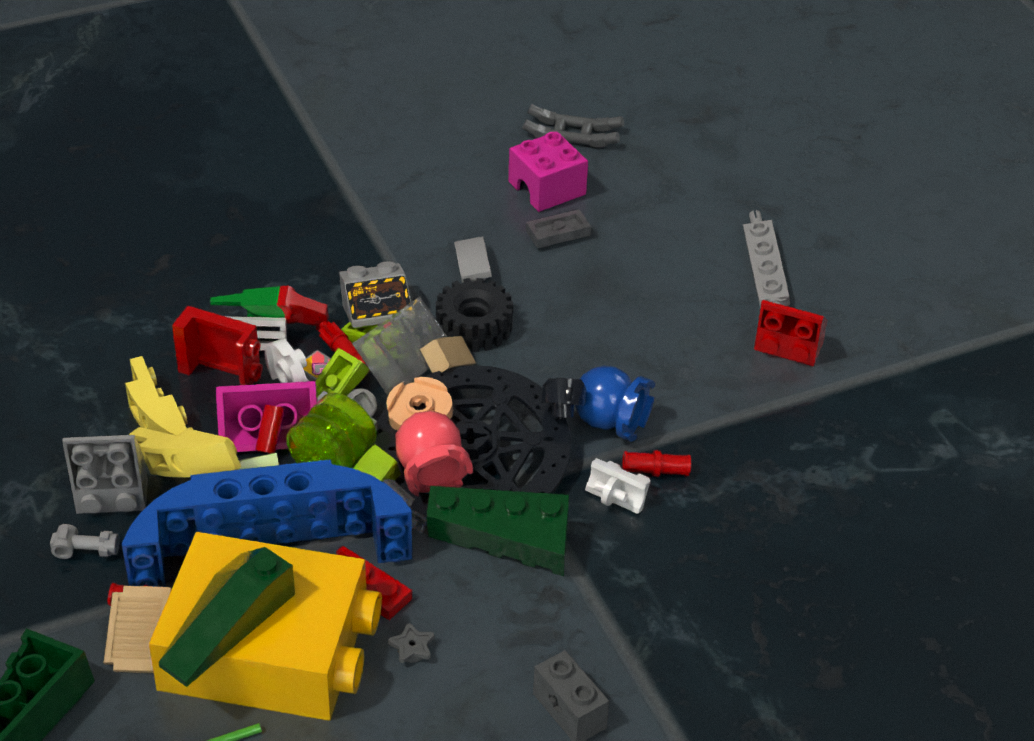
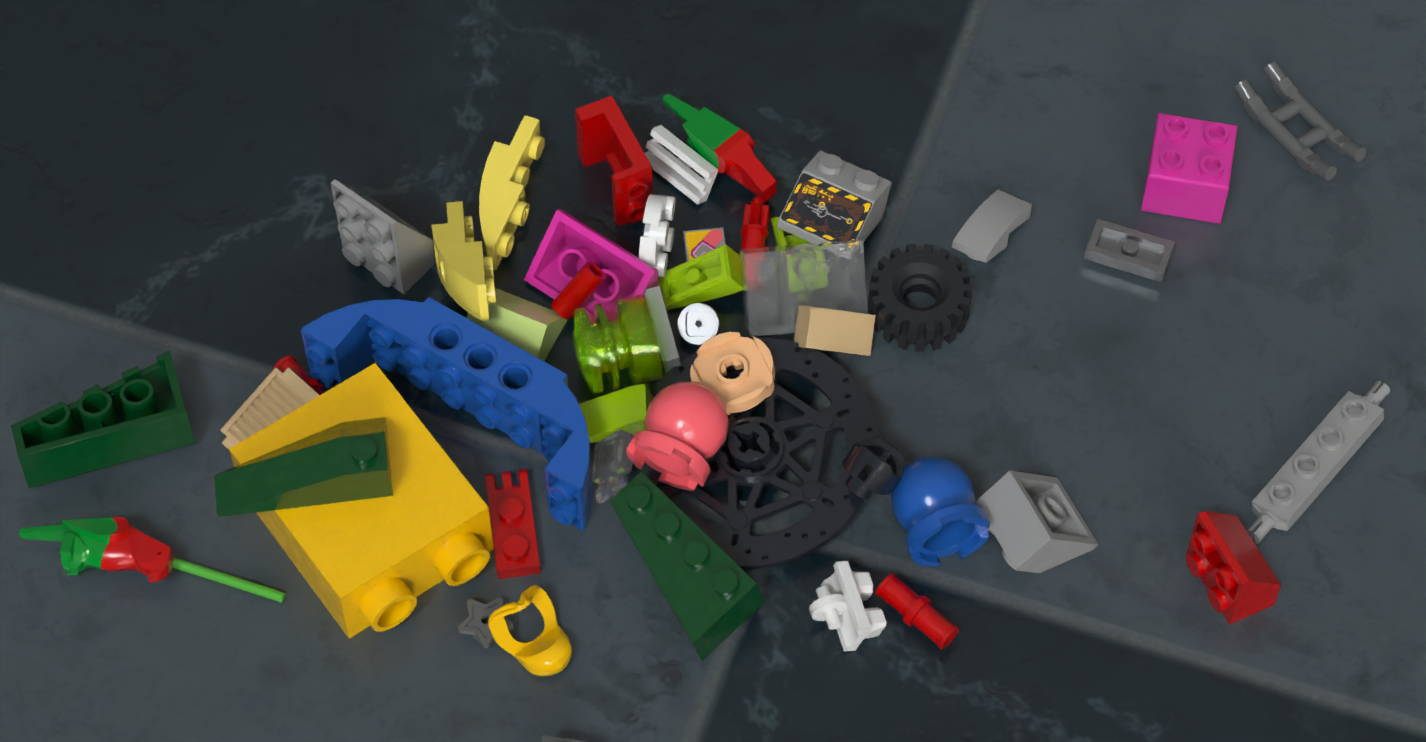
camera: 45 degrees right, 15 degrees up
light grey bar [50,524,120,559] -> none
none -> yellow piece [488,585,572,676]
none -> light grey slope [975,470,1099,573]

